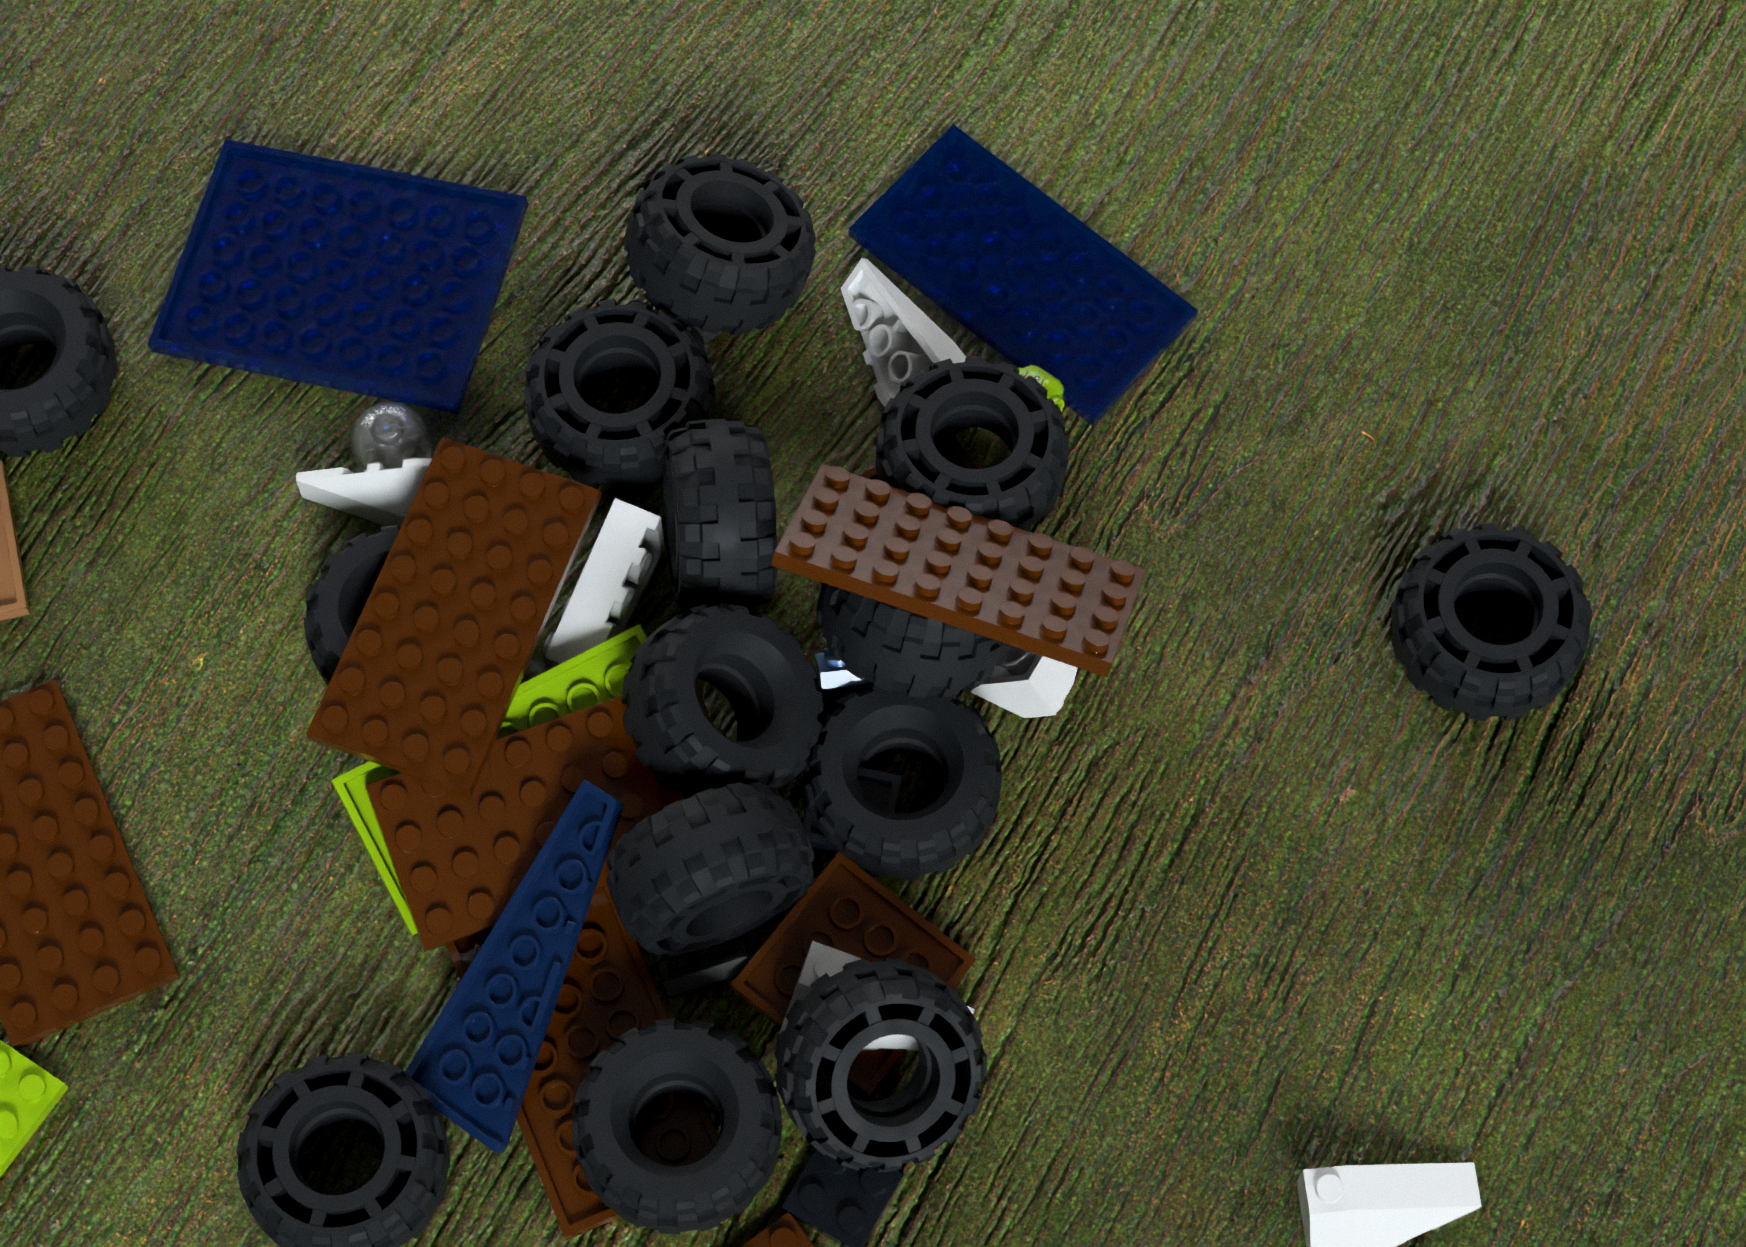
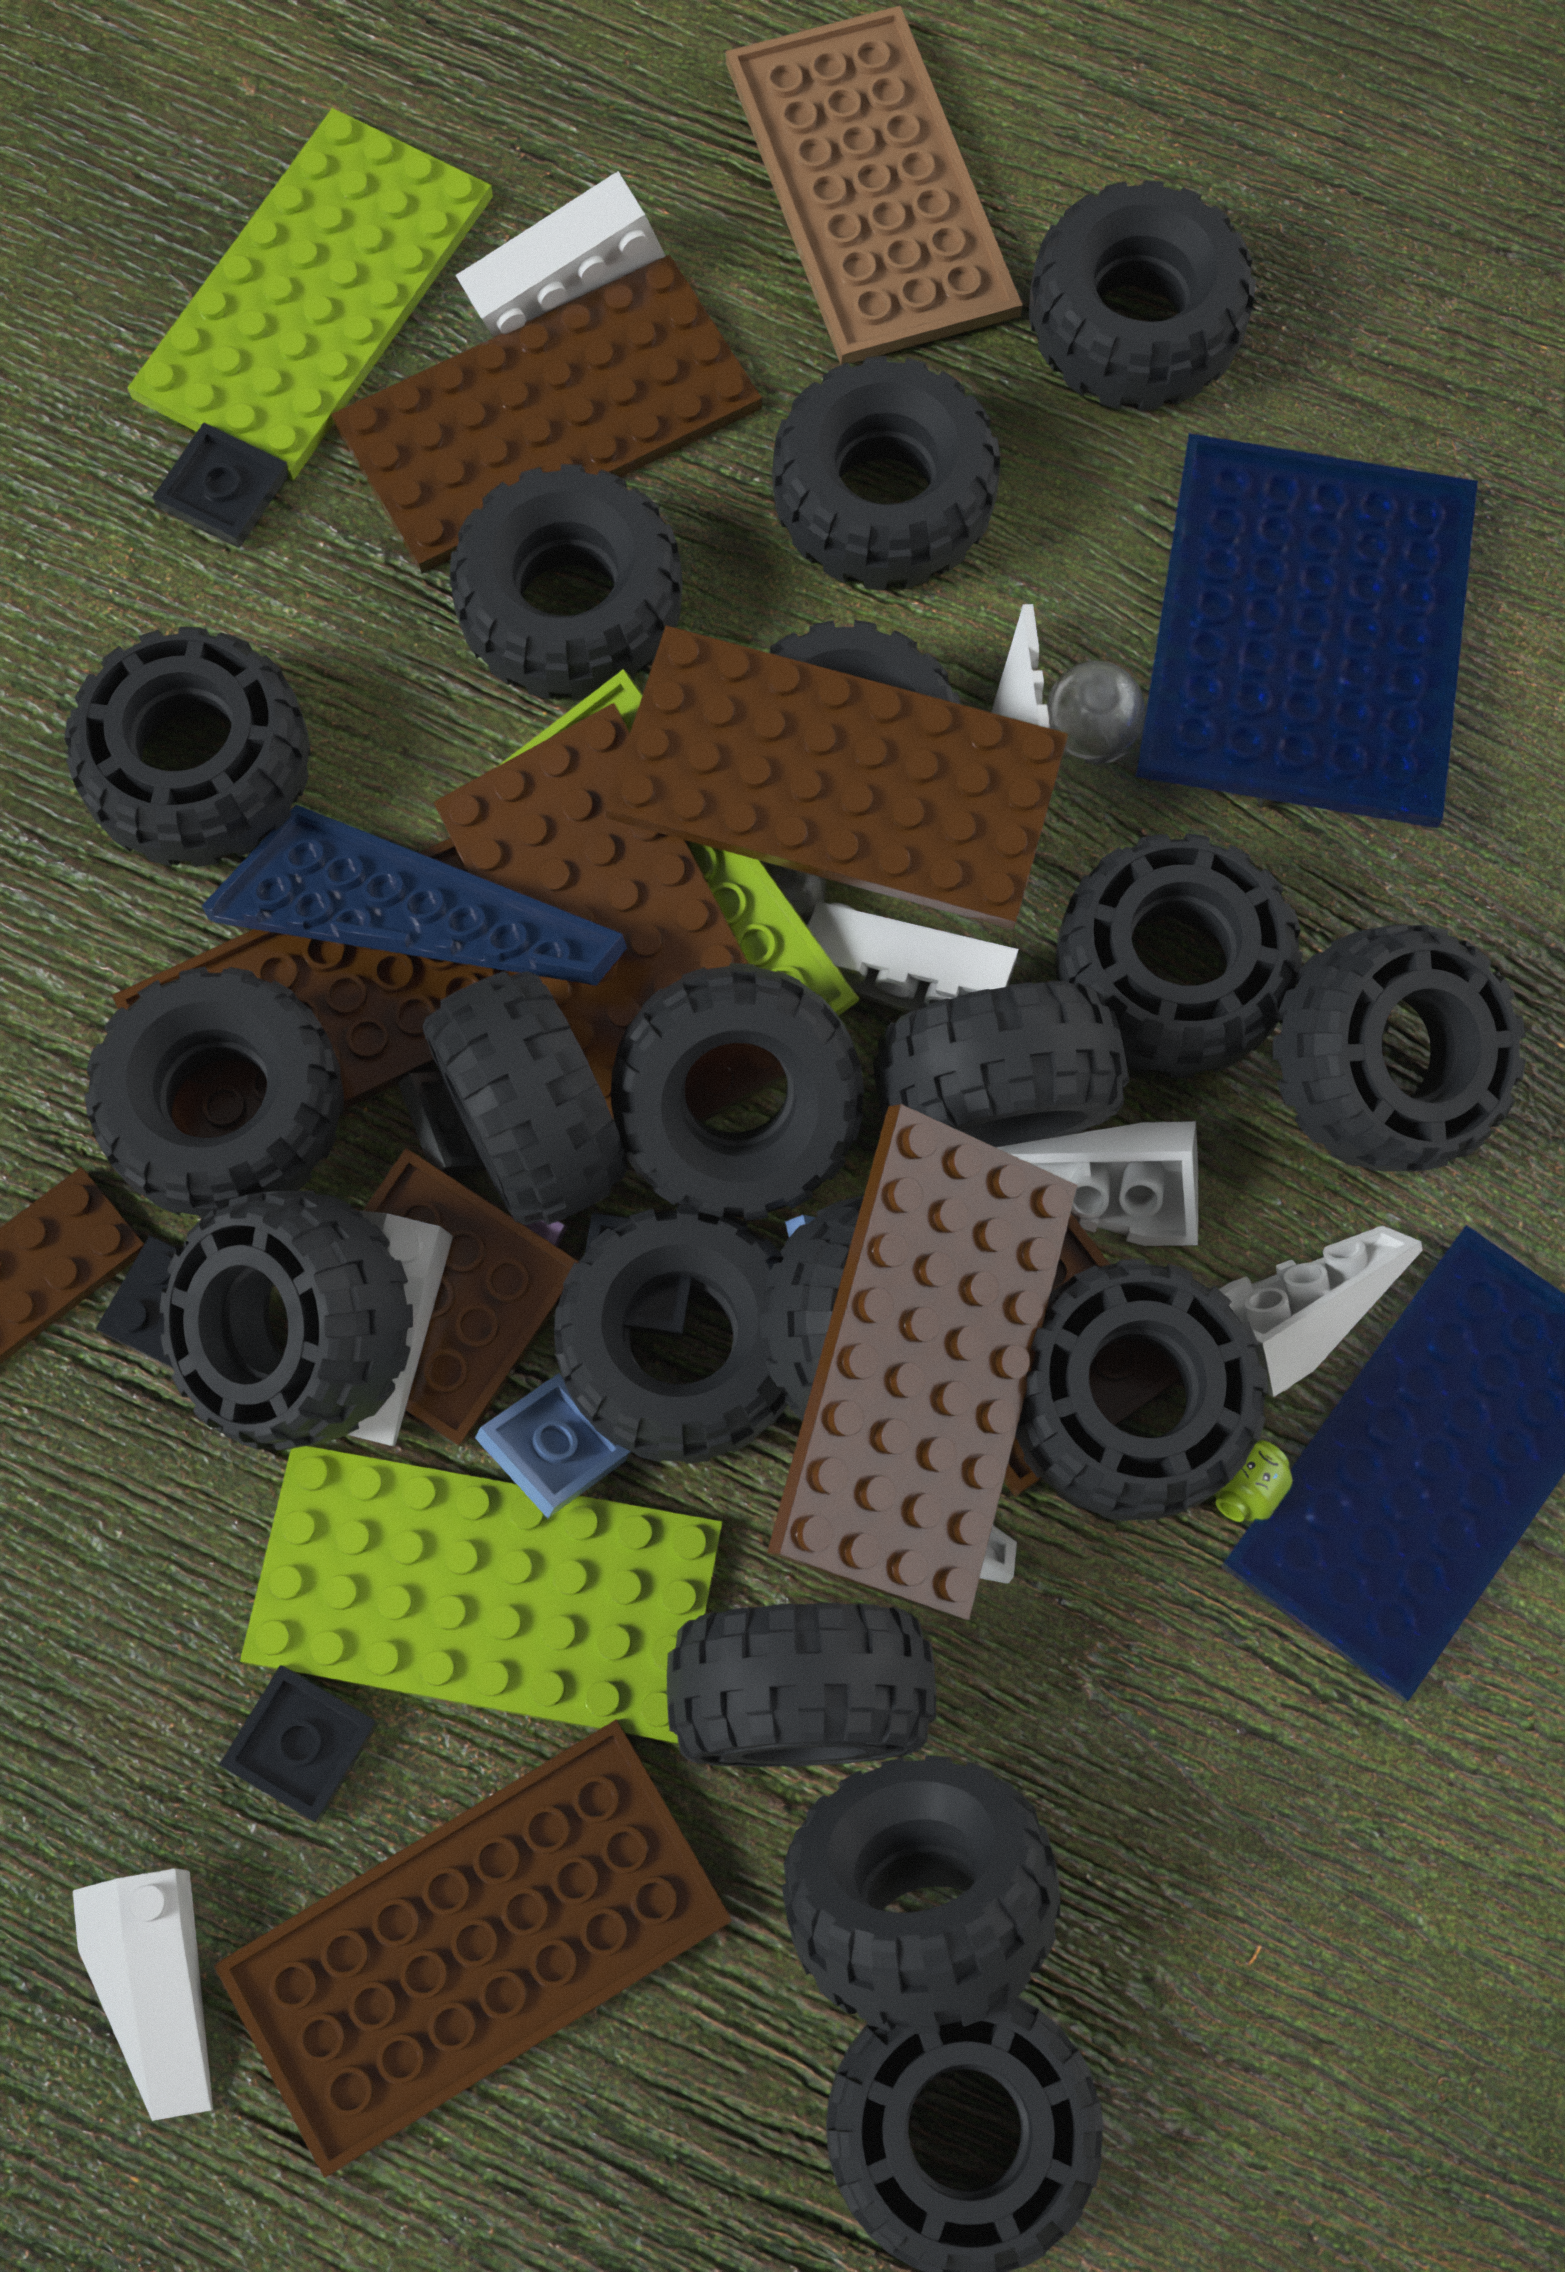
camera: 85 degrees right, 5 degrees up
none -> black plate [152,422,289,548]
none -> reddish brown plate [214,1719,732,2178]
none -> black plate [219,1665,379,1824]
none -> lime plate [240,1446,722,1745]
none -> black tyre [450,464,682,701]
none -> medium blue plate [475,1373,631,1518]
none -> black tyre [667,1603,936,1767]
none -> black tyre [772,356,1000,590]
none -> black tyre [782,1755,1061,2034]
none -> white wedge [996,1121,1198,1246]

